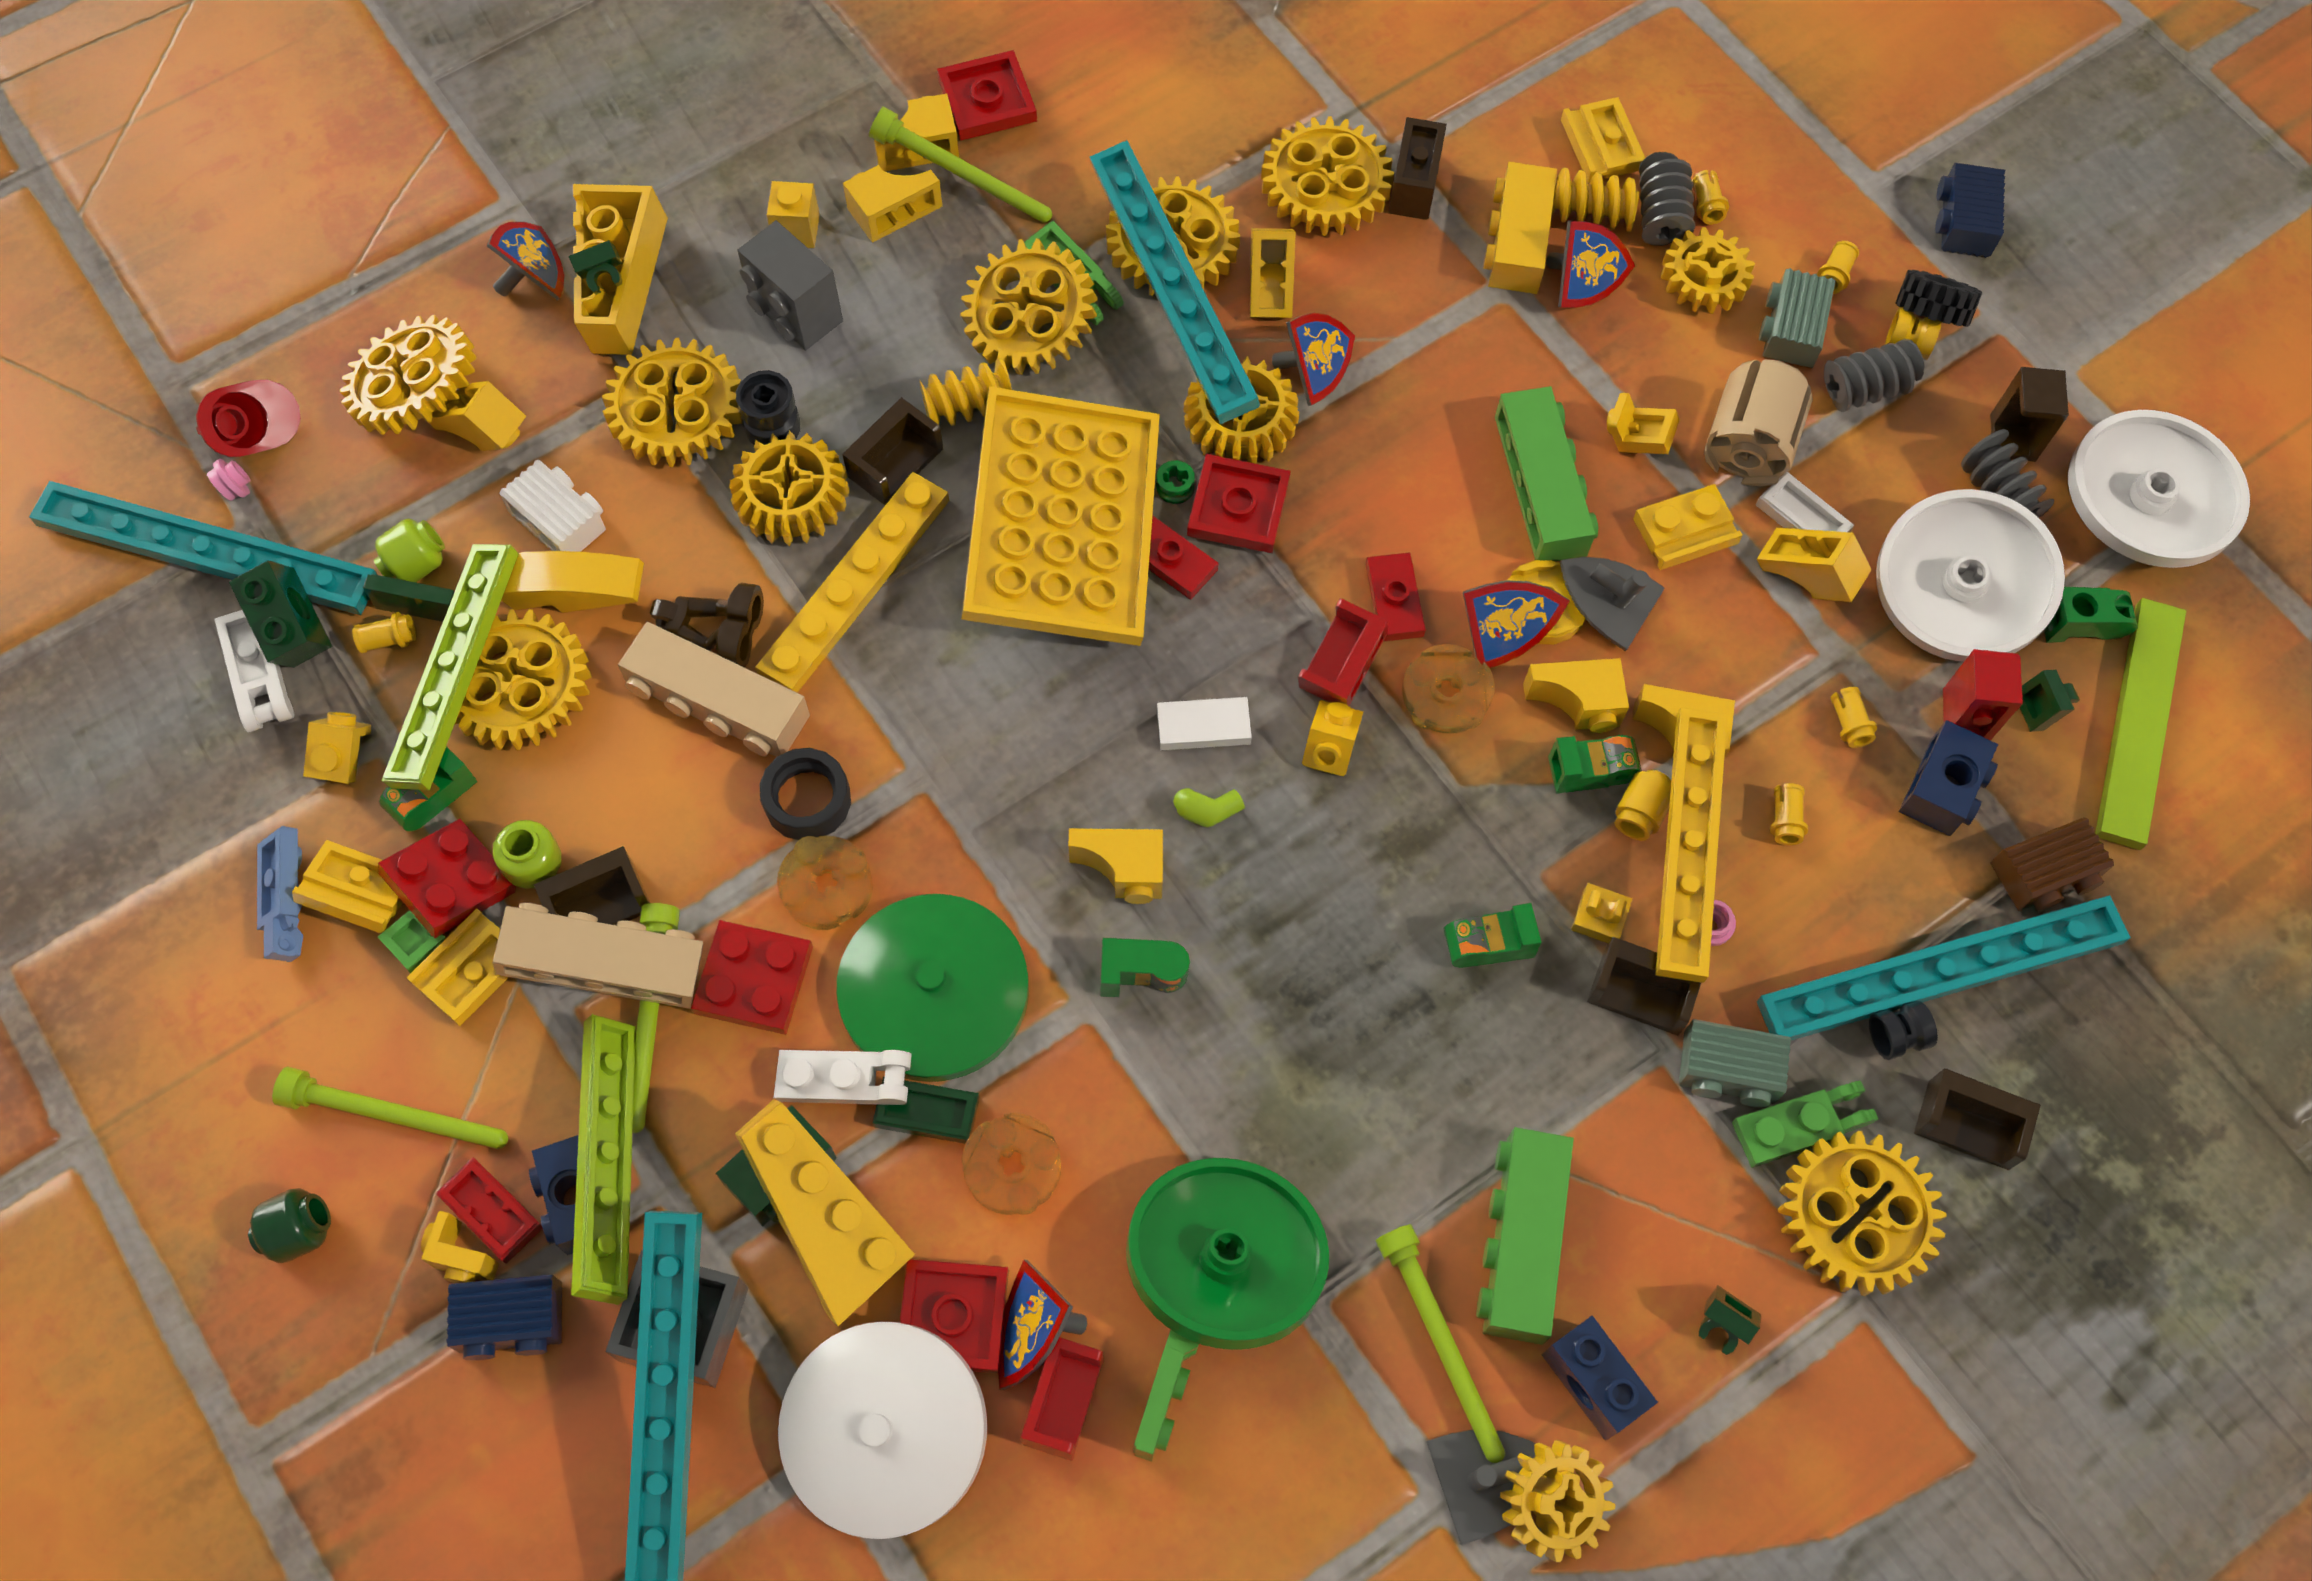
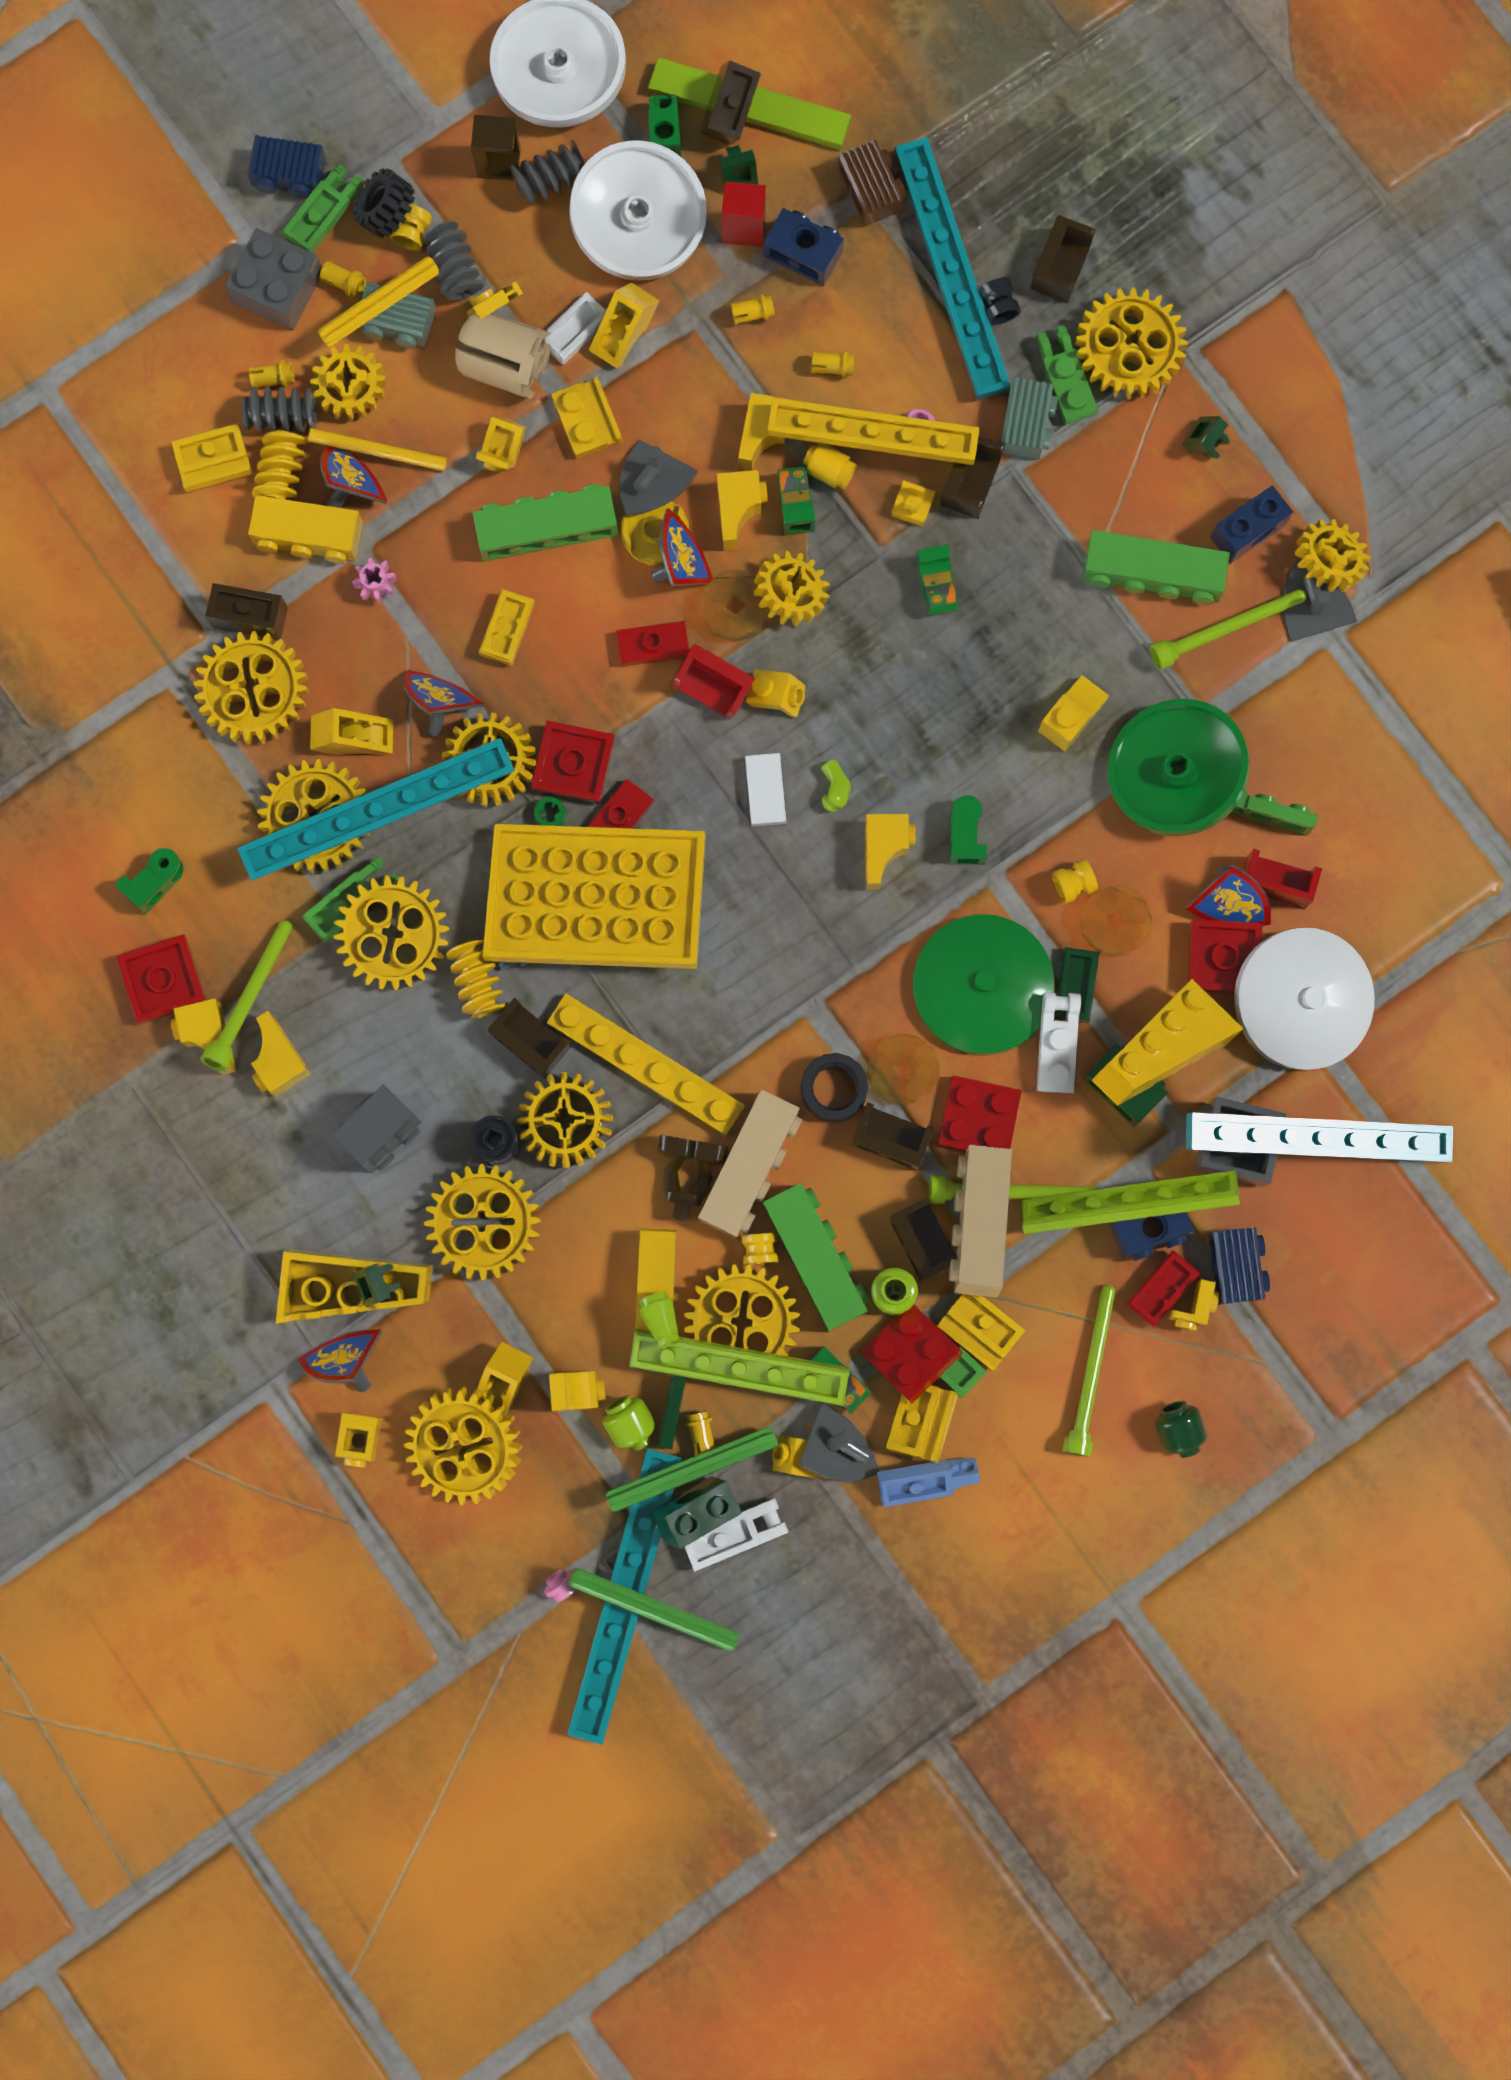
camera: 90 degrees left, 15 degrees up
red piece [196,379,301,457] -> none
white brick [499,460,606,552] -> none
yellow brick [766,181,820,248] -> none
none -> green leg [114,848,184,915]
none -> dark grey brick [225,228,322,331]
none -> bright green hinge [281,164,364,253]
none -> yellow bar [308,428,447,472]
none -> yellow axle [318,256,439,347]
none -> yellow brick [335,1413,382,1468]
none -> bright pink gear [352,558,397,604]
none -> yellow plate [466,281,523,319]
none -> yellow plate [478,589,535,666]
none -> yellow arch [549,1371,606,1412]
none -> bright green axle [569,1568,739,1651]
none -> bright green axle [606,1427,778,1512]
none -> lime cone [638,1291,680,1349]
none -> dark brown panel [699,60,761,145]
none -> yellow wheel [741,1233,779,1265]
none -> yellow gear [754,551,830,626]
none -> bright green brick [763,1183,870,1332]
none -> dark grey shield [799,1402,879,1482]
none -> dark brown panel [851,1102,934,1171]
none -> yellow arch [1038,675,1109,752]
none -> yellow wheel [1051,858,1098,905]

